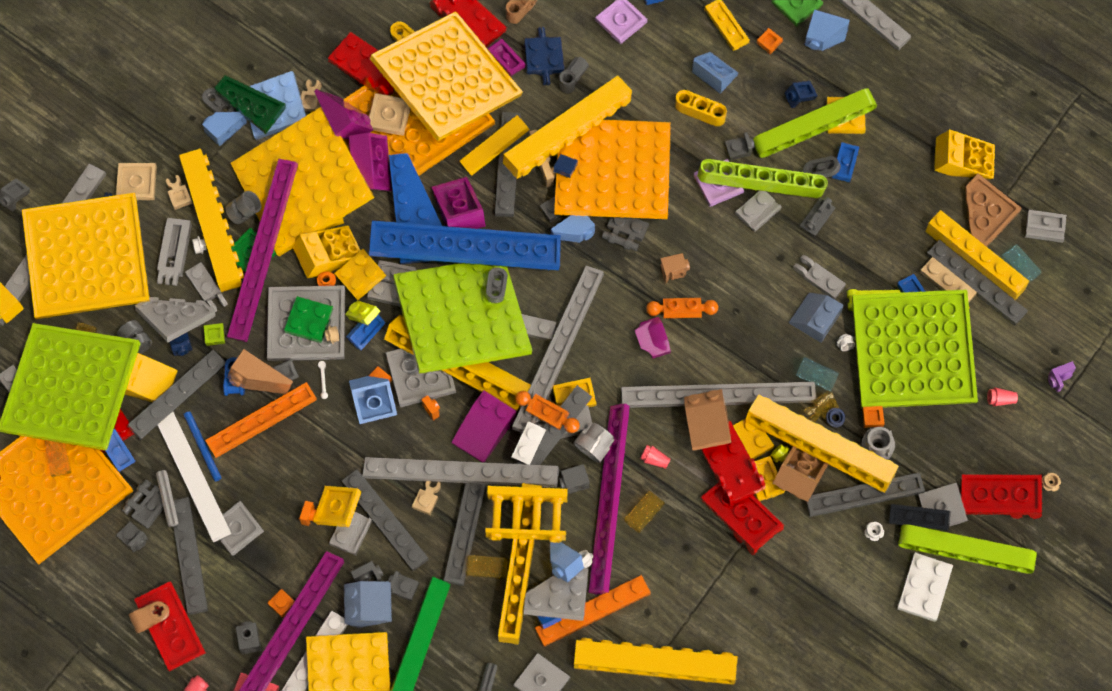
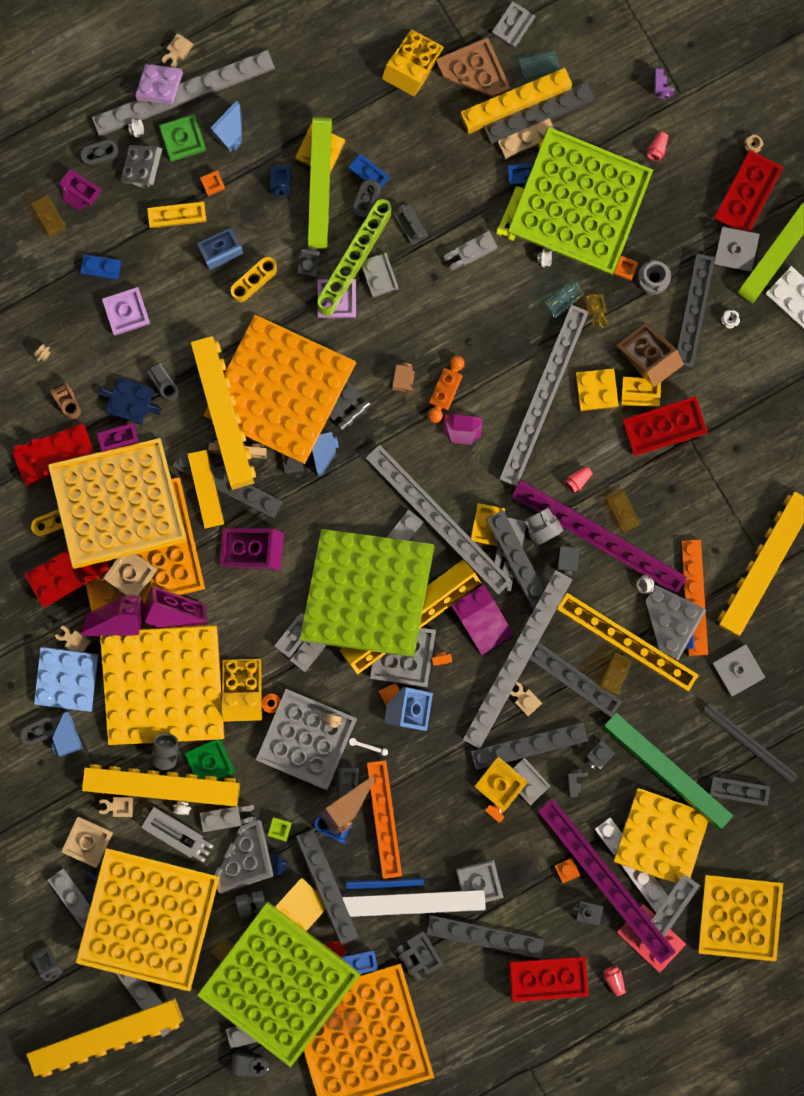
camera: 65 degrees left, 15 degrees up
dark grey bracket [116,521,148,552] -> none
medium nougat piece [128,601,170,633] -> none
light grey axle [156,470,179,527] -> none
dark green wing [214,75,286,134] -> none
magenta plate [227,159,298,342] -> none
green plate [284,296,333,343] -> none
yellow plate [334,249,387,300] -> none
sand blue slope [344,581,391,628] -> none
neon yellow plate [345,301,380,325] -> none
blue plate [346,314,386,350] -> none
blue plate [369,221,561,270] -> none
blue wing [389,153,442,265] -> none
yellow fence [485,486,568,543] -> none
dark grey plate [486,268,508,303] -> none
white plate [512,421,546,465] -> none
orange plate [516,391,580,433] -> none
medium blue slope [550,542,584,582] -> none
dark blue tile [553,154,578,178] -> none
medium nougat slope [684,389,731,451] -> none
red hinge [701,421,766,505] -> none
yellow brick [745,395,898,493] -> none
neon yellow plate [771,444,789,462] -> none
sand blue slope [789,293,843,343] -> none
dark blue plate [826,408,845,427] -> none
black plate [889,504,951,531] -> none

